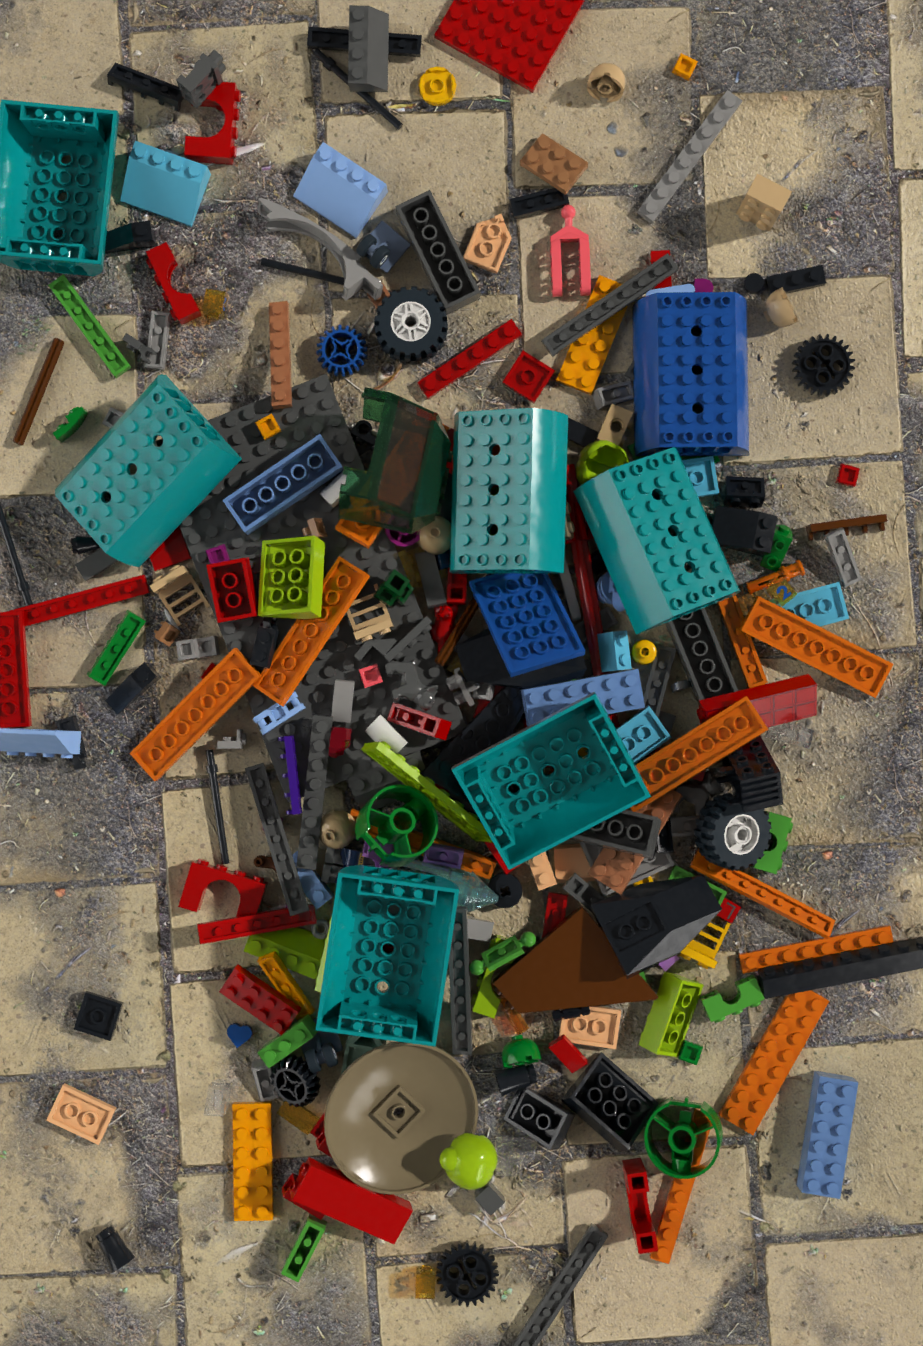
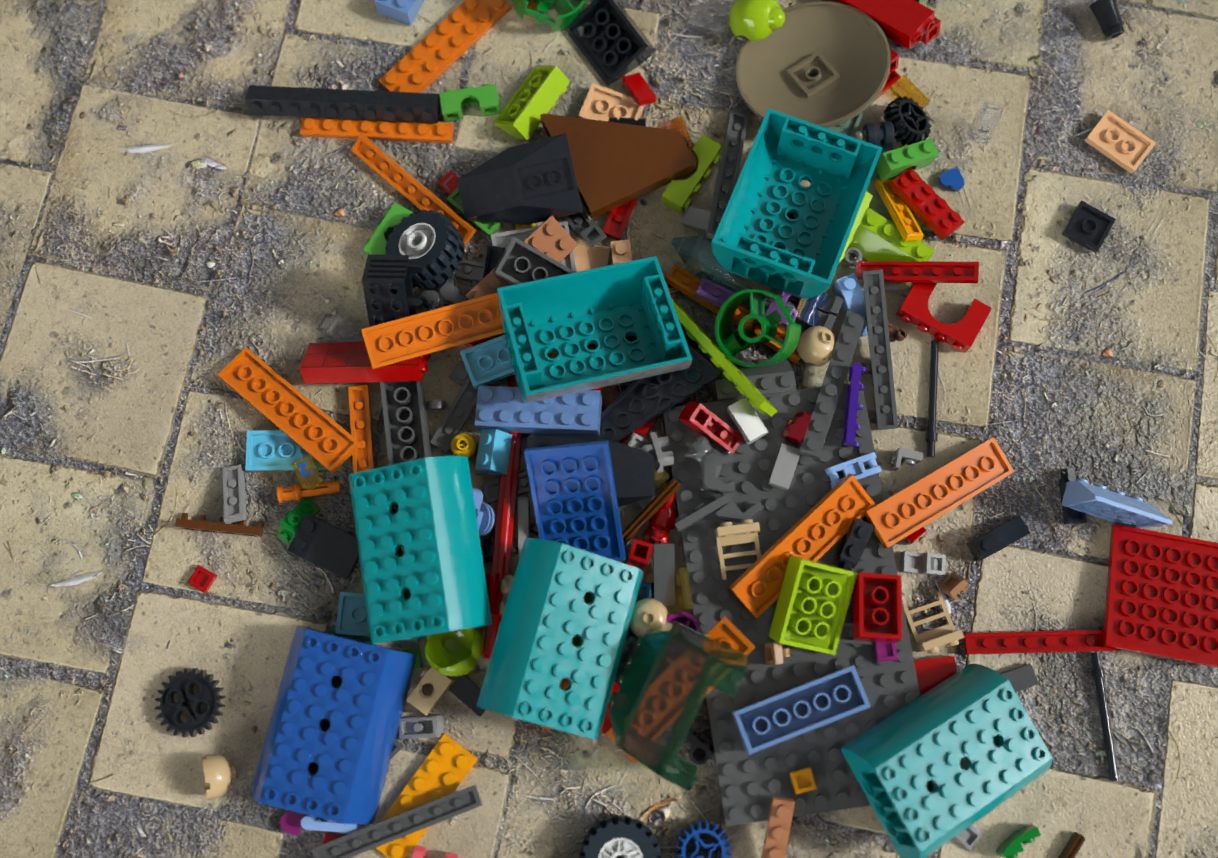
camera: 165 degrees left, 10 degrees down
black cone [71,536,100,555] -> none
green hinge [87,609,146,686] -> none
light orange plate [232,1101,274,1221] -> none
light grey slope [251,1059,279,1102] -> none
white brick [319,467,361,508] -> none
coral tile [359,664,383,688] -> none
dark green brick [374,569,414,607] -> none
red plate [417,319,522,399] -> none
bright green plate [469,931,536,975] -> none
black piece [488,873,522,908] -> none
black plant [494,1064,538,1097] -> none
red plate [502,350,555,404] -> none
green cylinder [502,1035,542,1068] -> none
black slope [503,1087,576,1150] -> none
green tile [678,1039,703,1065] -> none
yellow plate [679,922,731,969] -> none
black bracket [724,476,765,508] -> none
black tile [744,273,764,294] -> none
black plate [765,265,826,295] -> none

